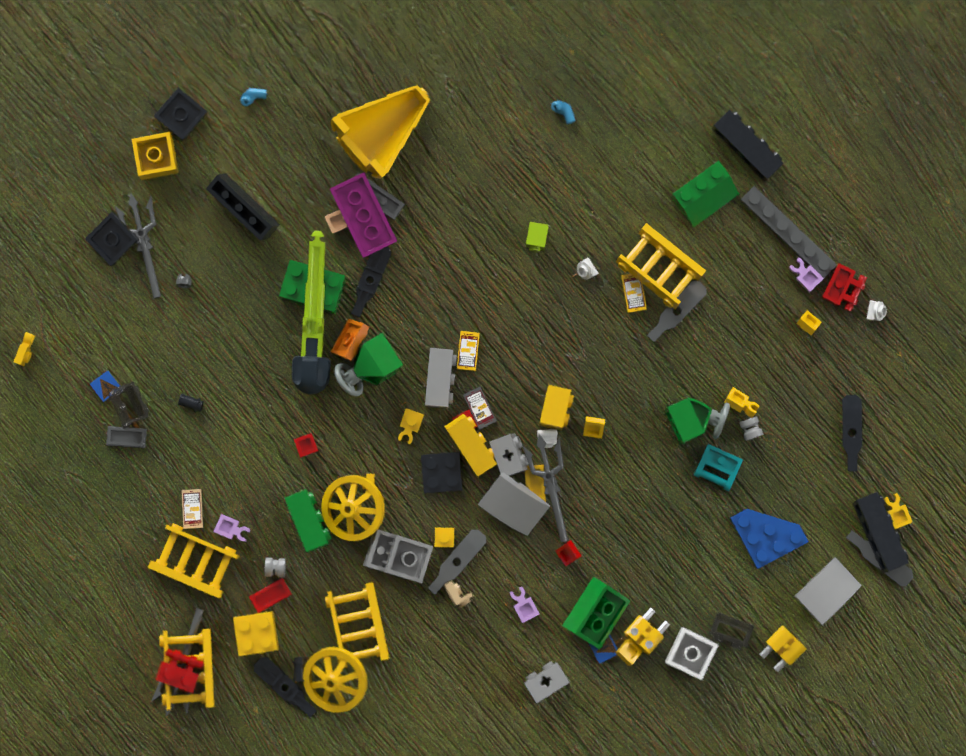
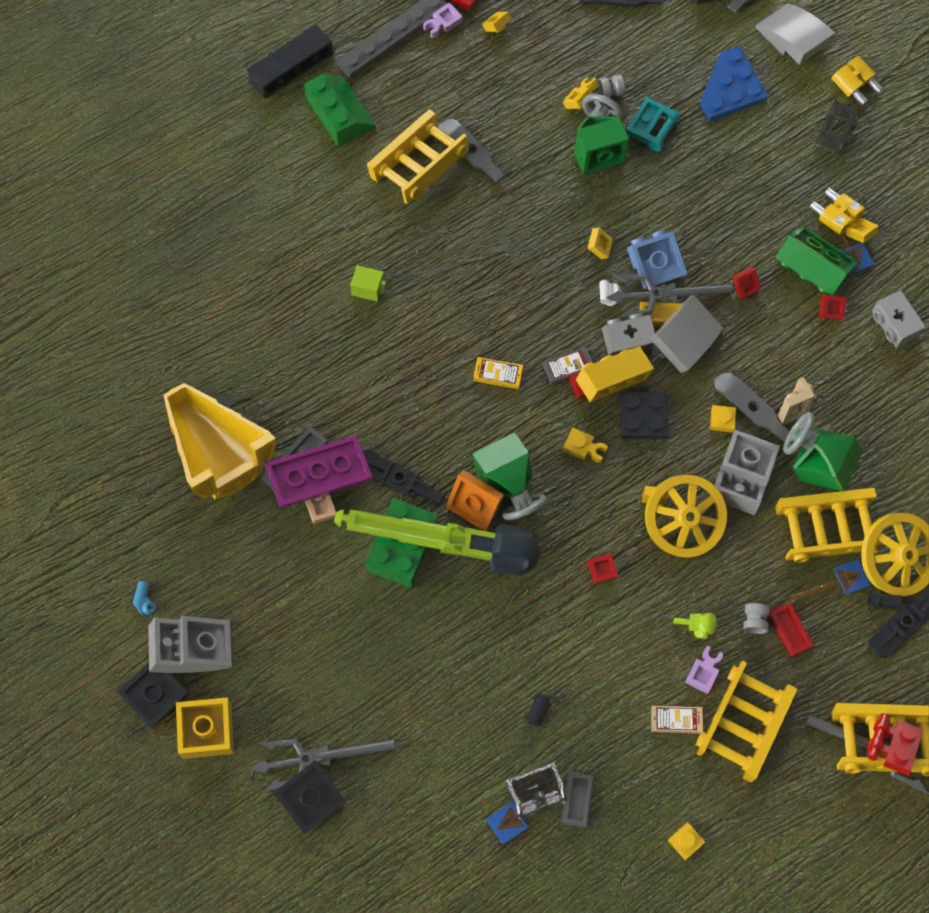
camera: 85 degrees left, 15 degrees down
dark grey hinge [176,273,192,288] -> none
black brick [206,173,280,241] -> none
yellow brick [233,611,279,656] -> none
green brick [284,489,332,553] -> none
light grey brick [425,348,457,409] -> none
lavender plate [510,587,539,623] -> none
yellow brick [539,385,574,431] -> none
dark azure arm [551,101,576,124] -> none
white plate [577,257,599,280] -> none
tile [621,274,647,313] -> none
white brick [665,627,718,680] -> none
none -> light grey slope [148,616,232,673]
none -> medium blue plate [627,230,687,289]
none -> yellow plate [668,822,705,860]
none -> lime piece [673,613,717,639]
none -> green piece [783,412,862,492]
none -> piece [790,559,871,600]
none -> red plate [819,295,847,320]

